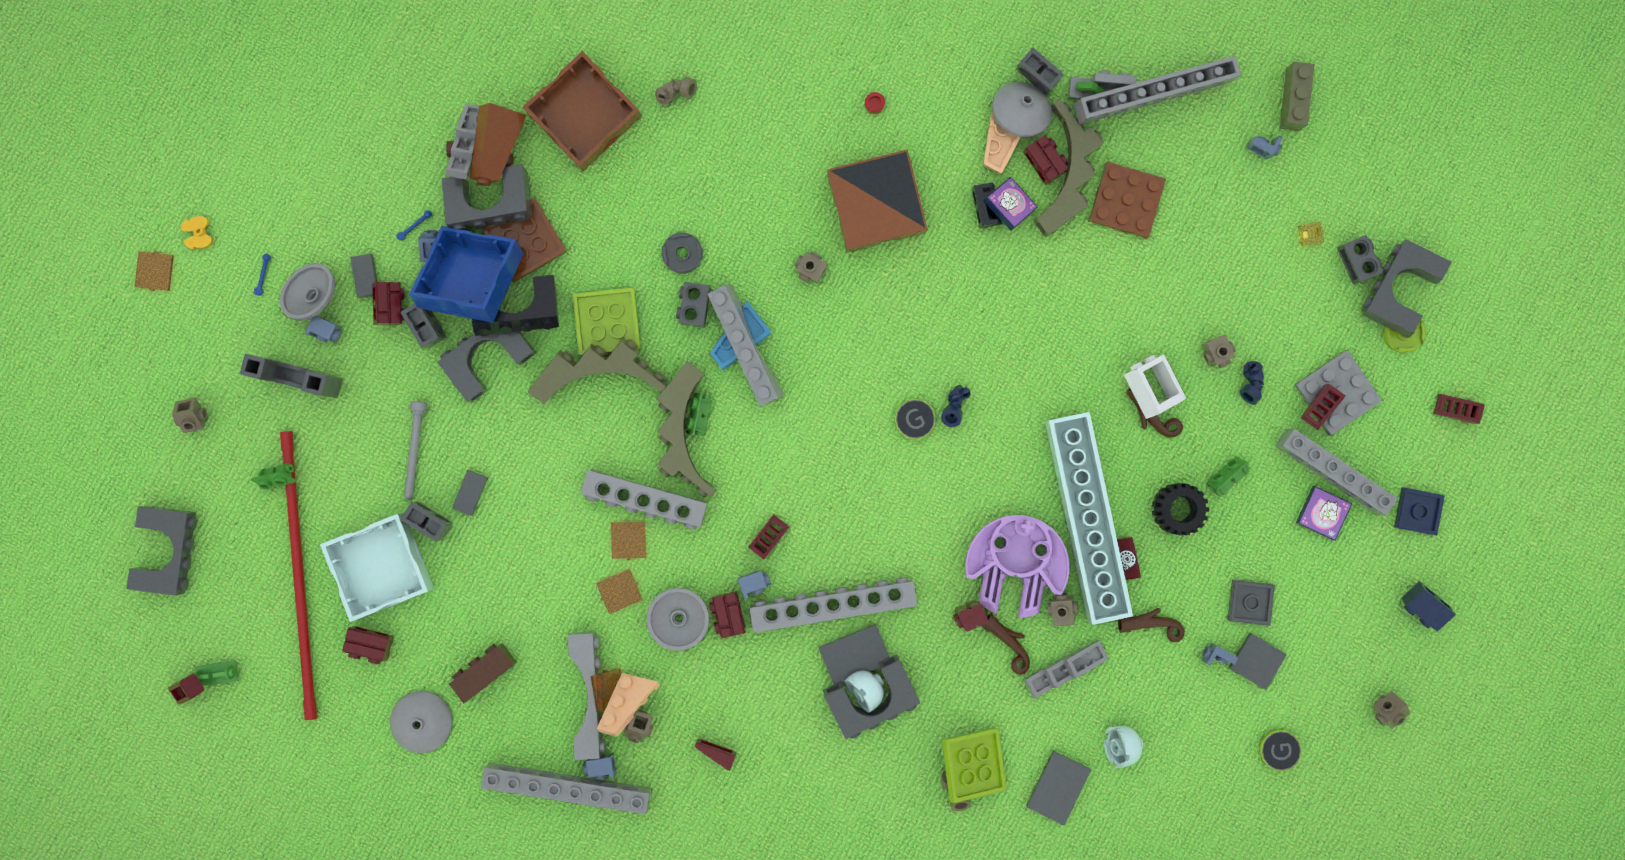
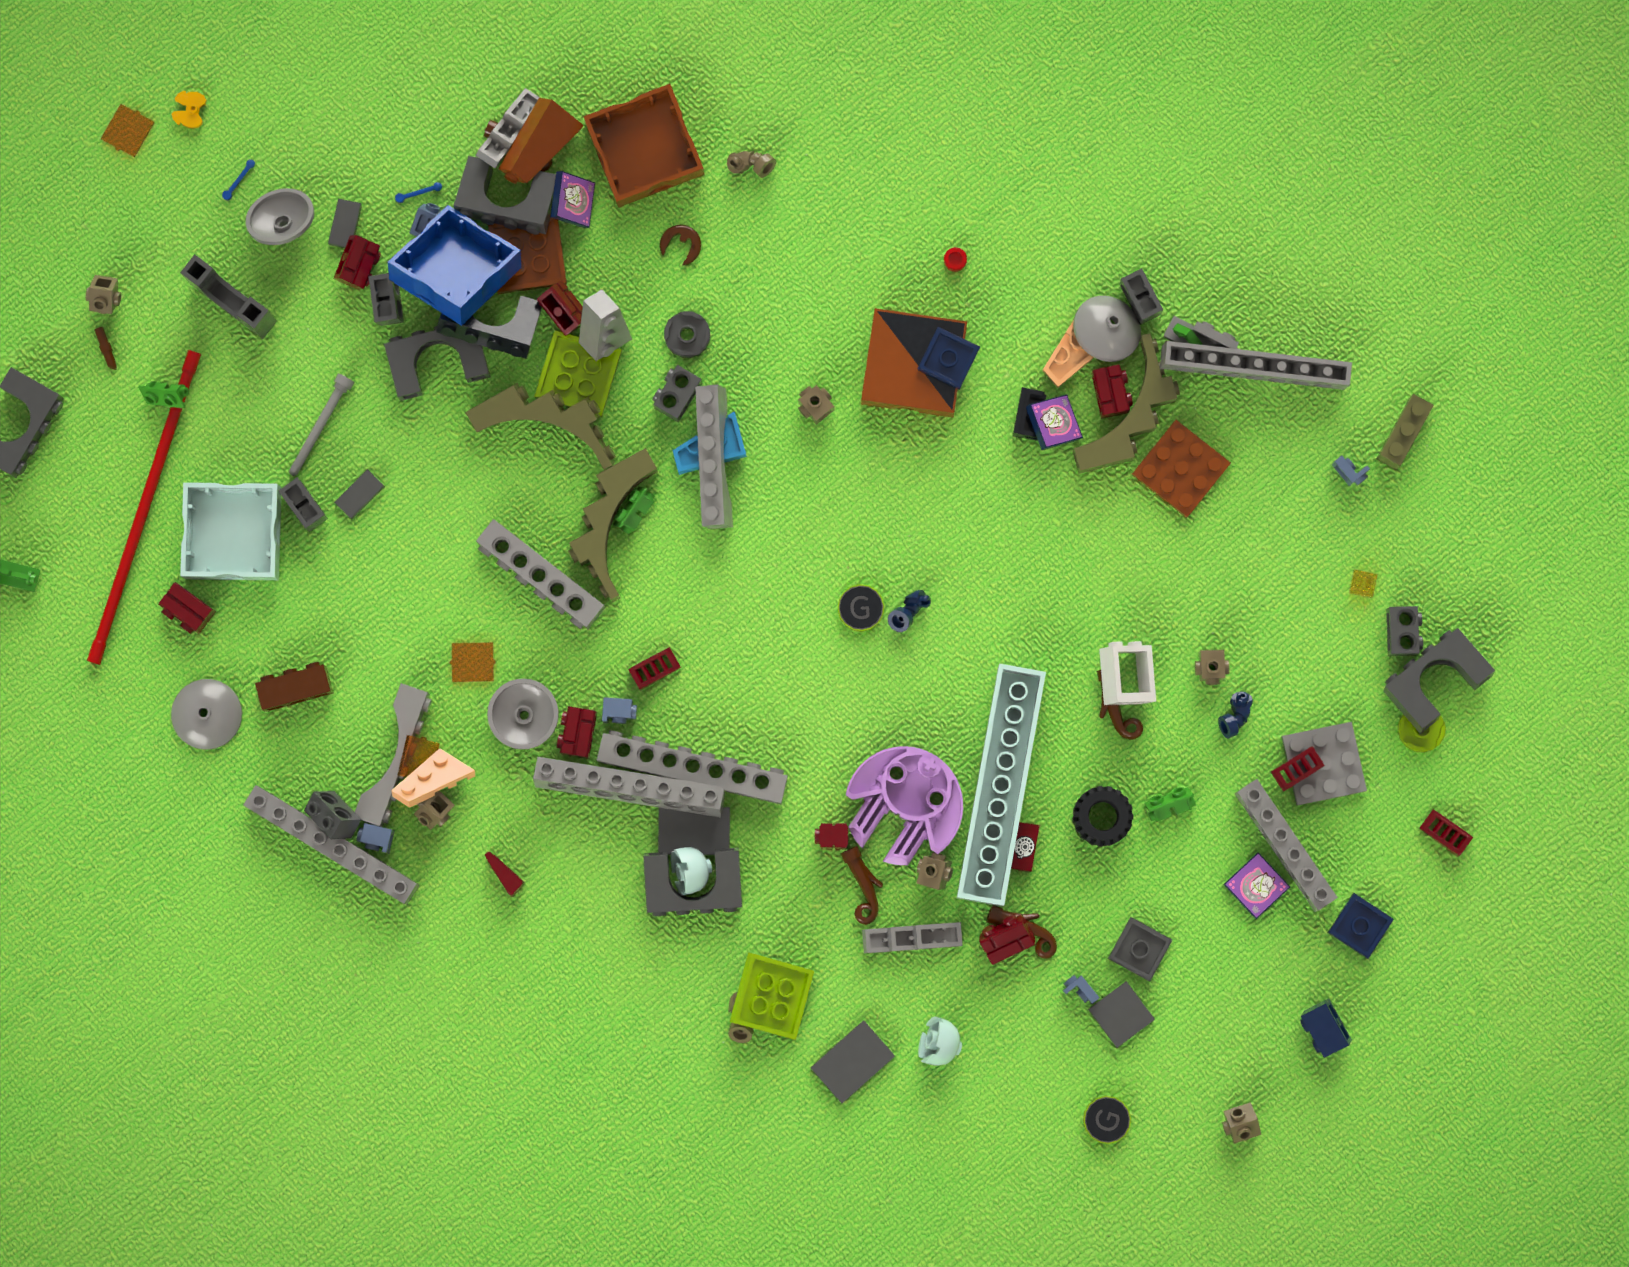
camera: 30 degrees right, 5 degrees down
sand blue brick [305,316,342,343] -> none
clear orange piece [611,520,646,560] -> none
none -> reddish brown piece [94,327,117,370]
none -> dark grey brick [304,791,361,840]
none -> light grey brick [533,757,725,818]
none -> dark red brick [536,280,583,336]
none -> tile [550,171,595,228]
none -> light grey wedge [579,290,632,361]
none -> reddish brown head [660,225,701,266]
none -> dark blue tile [917,327,980,390]
none -> dark red brick [979,914,1035,965]

